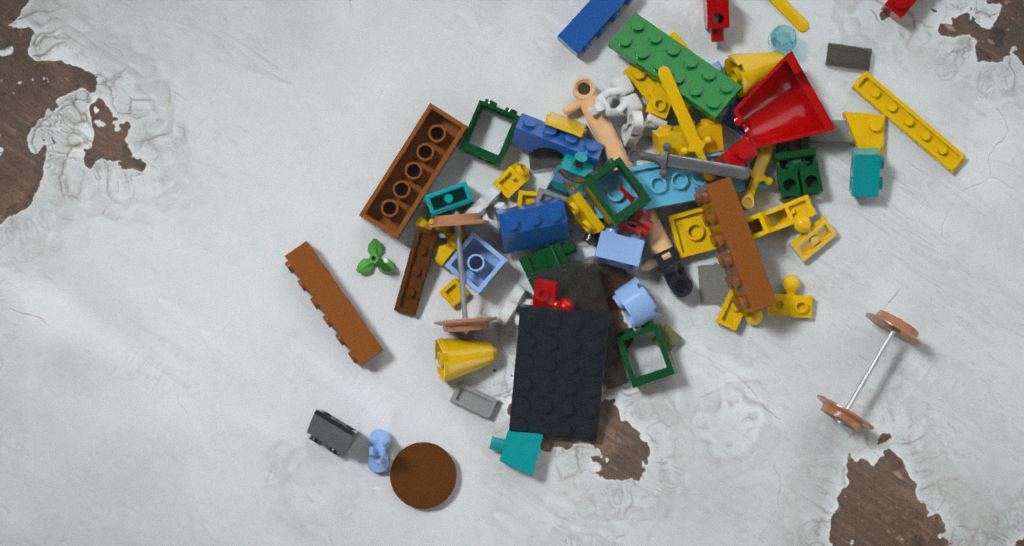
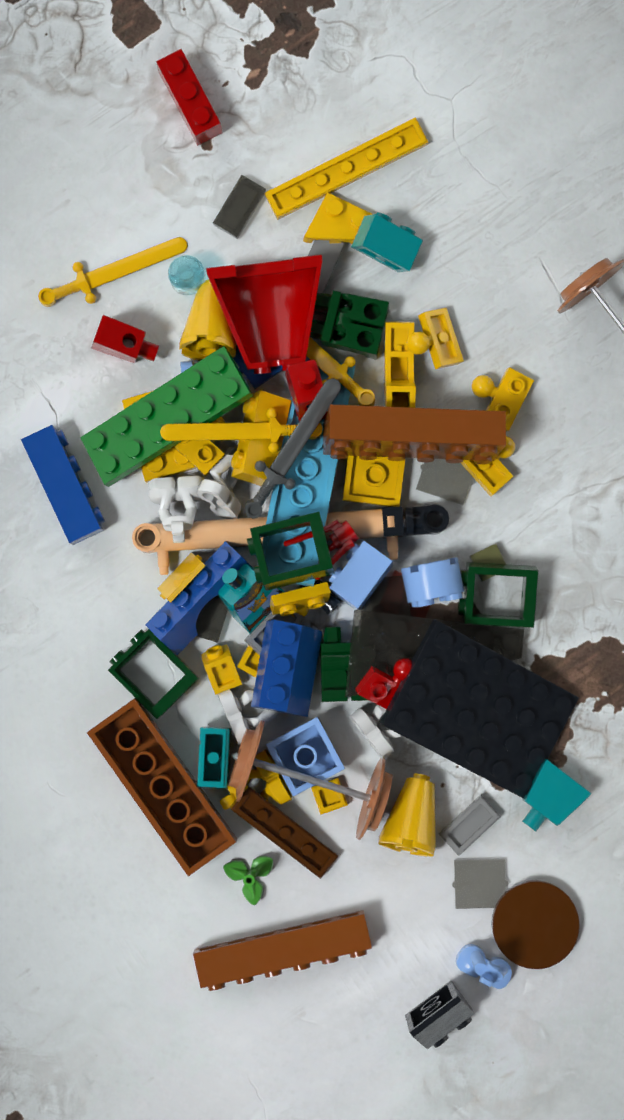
camera: 70 degrees left, 0 degrees up
none -> clear smoke piece [452,859,508,909]

